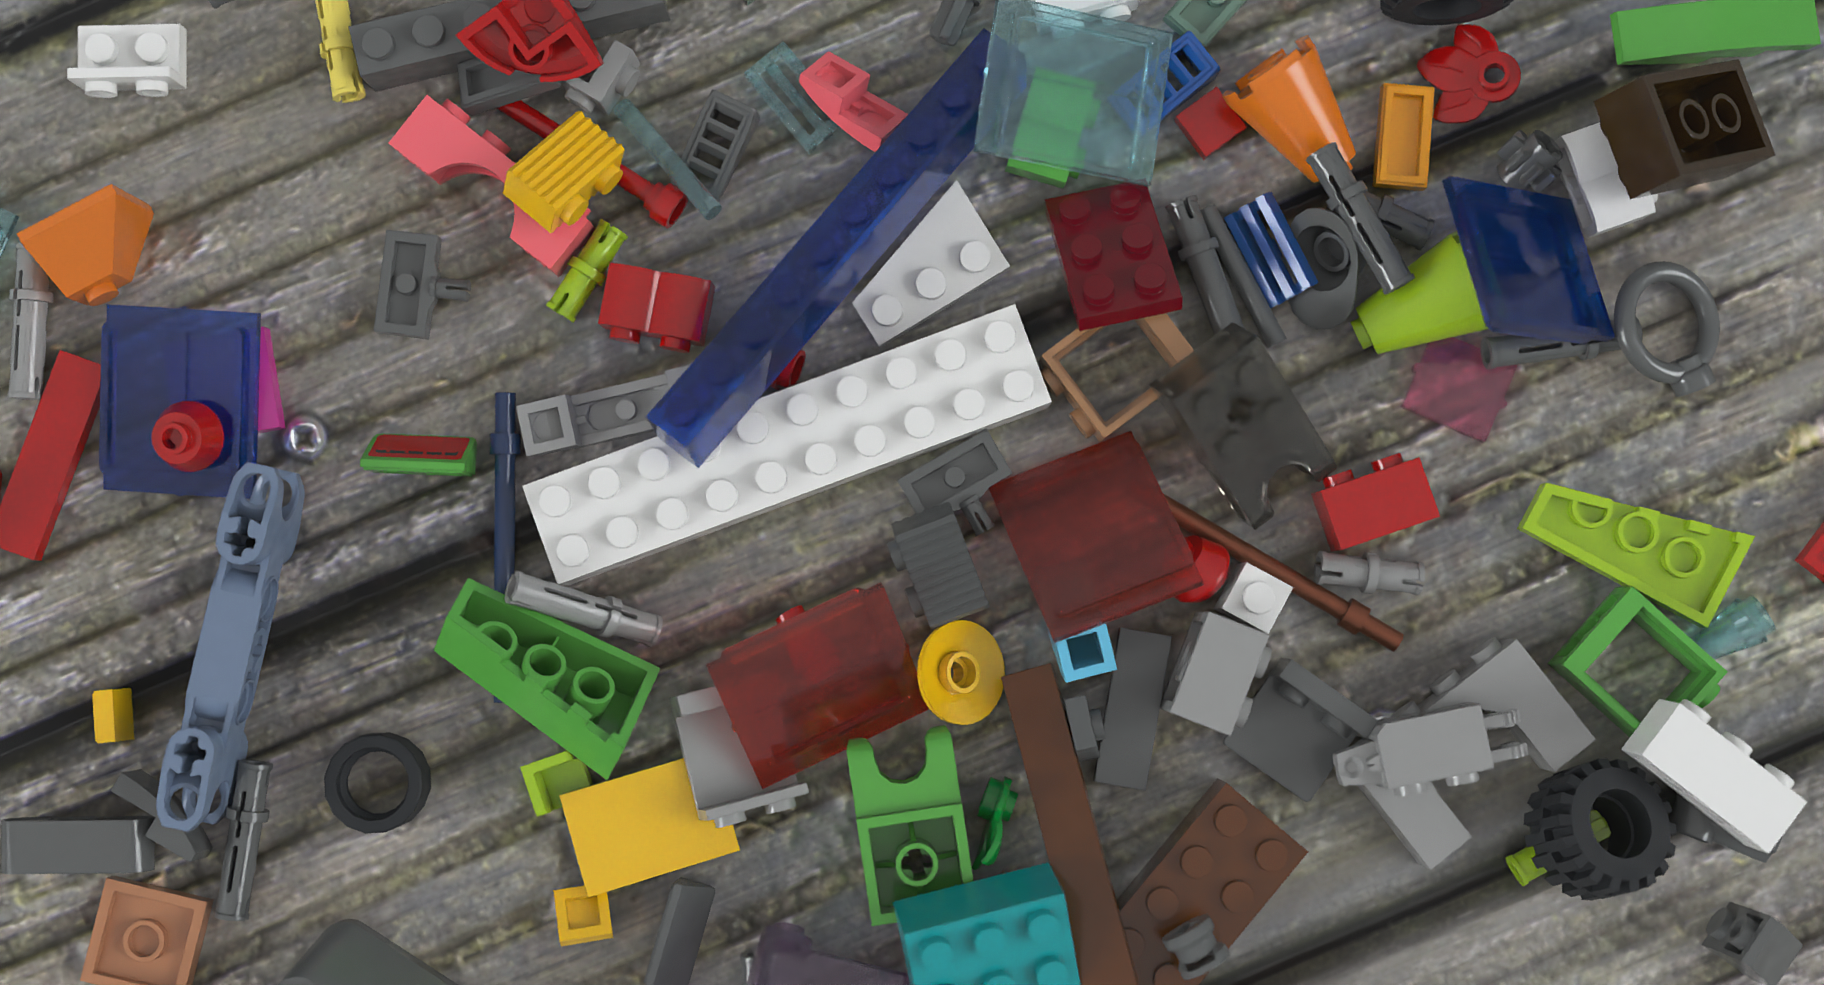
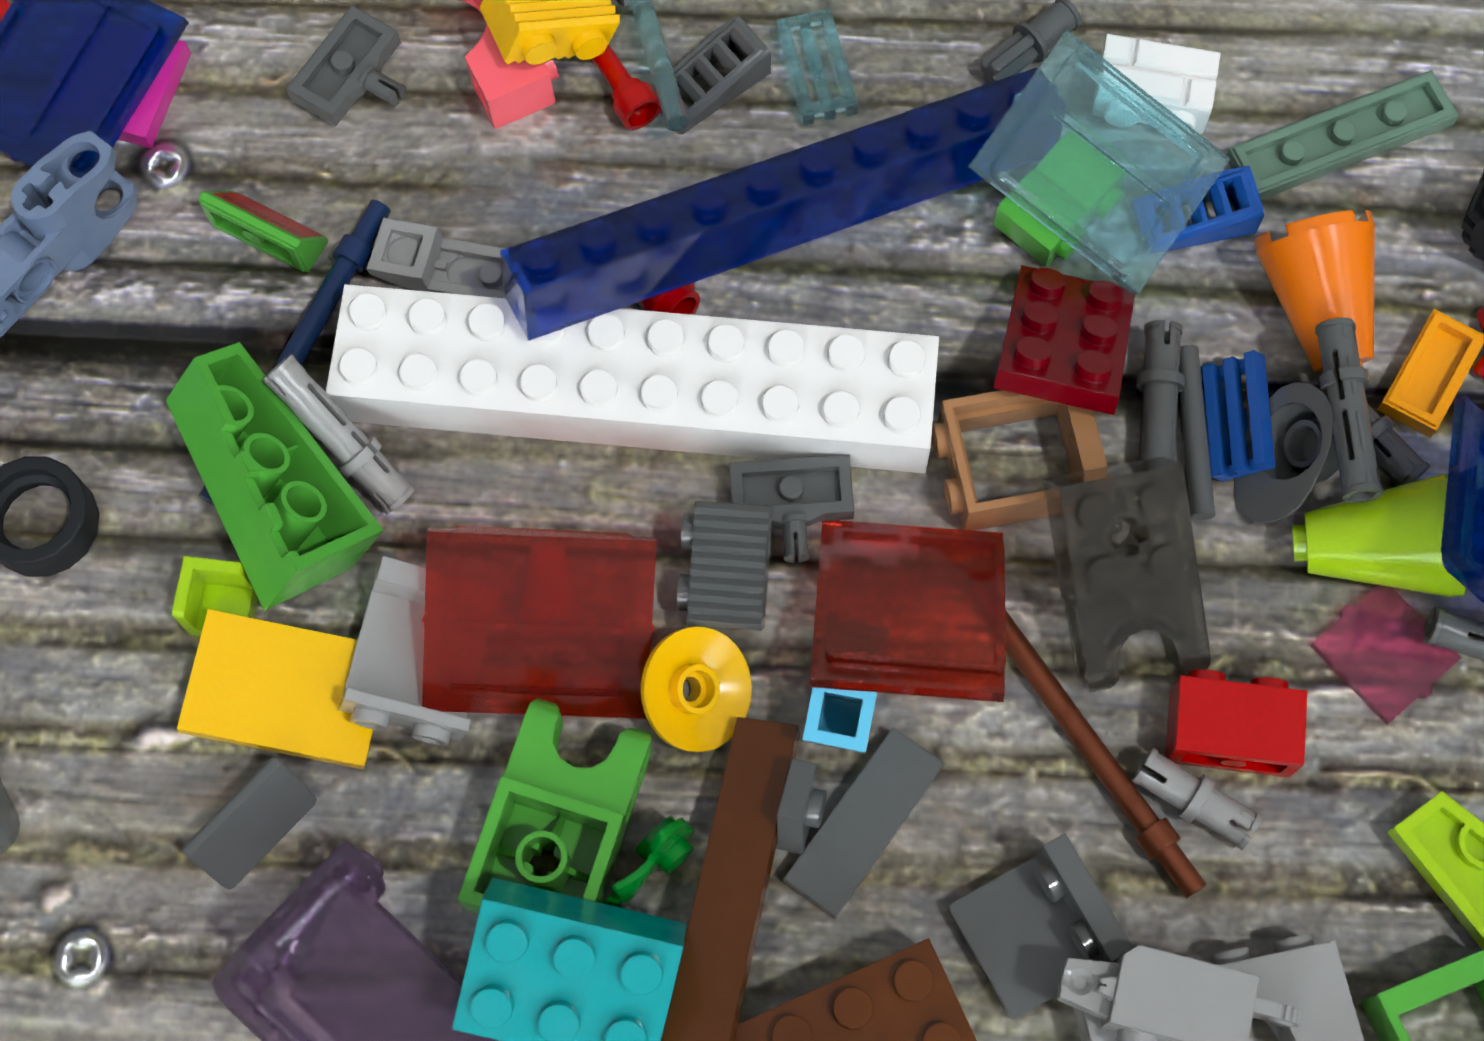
camera: 25 degrees right, 15 degrees down
red cone [152,401,224,472] -> none
lime pin [546,219,628,323] -> none
yellow plate [553,885,613,947] -> none
red brick [598,263,715,353] -> none
coral slope [799,51,909,154] -> none
white wing [852,180,1010,349] -> none
light grey brick [1160,611,1272,736] -> none
red cone [1162,535,1230,603] -> none
red tile [1174,86,1247,160] -> none
white brick [1213,562,1293,634] -> none

